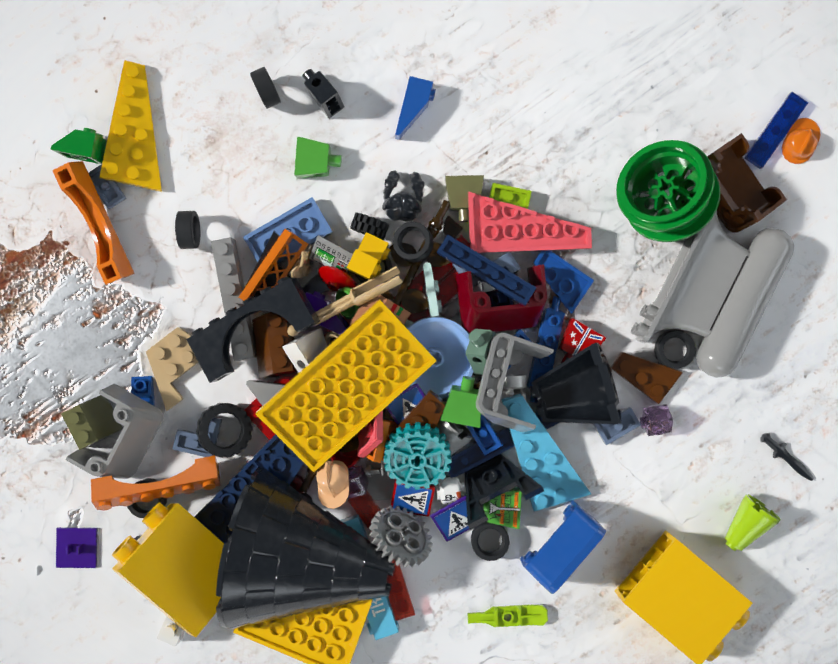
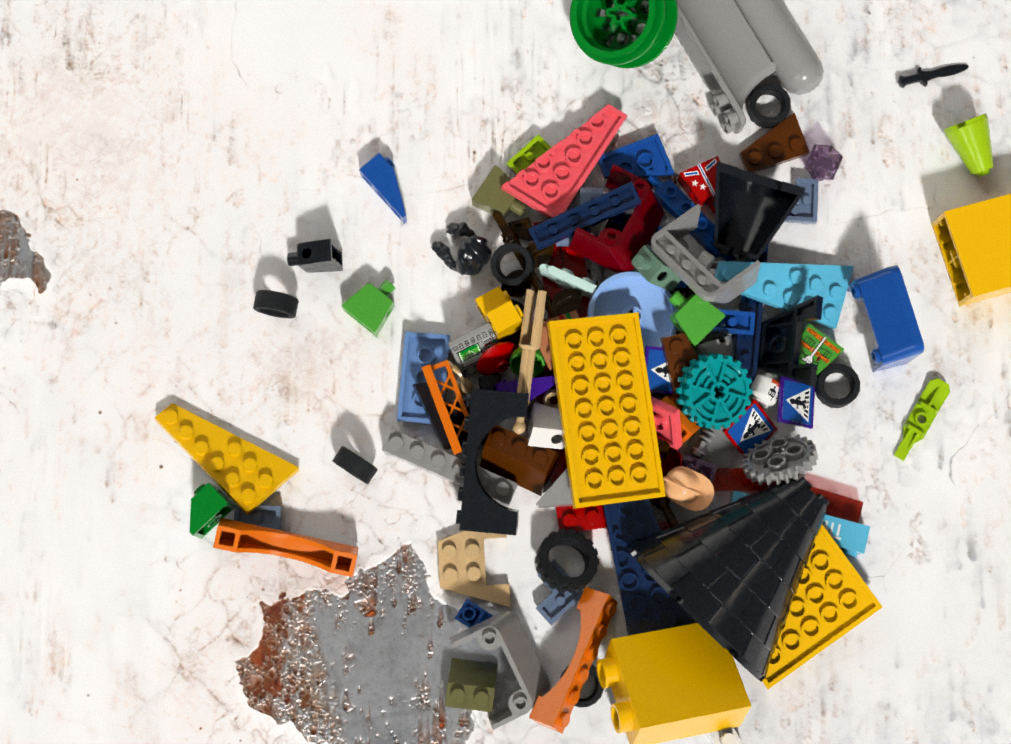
camera: 60 degrees left, 10 degrees down
black tyre [350,212,389,240] -> none

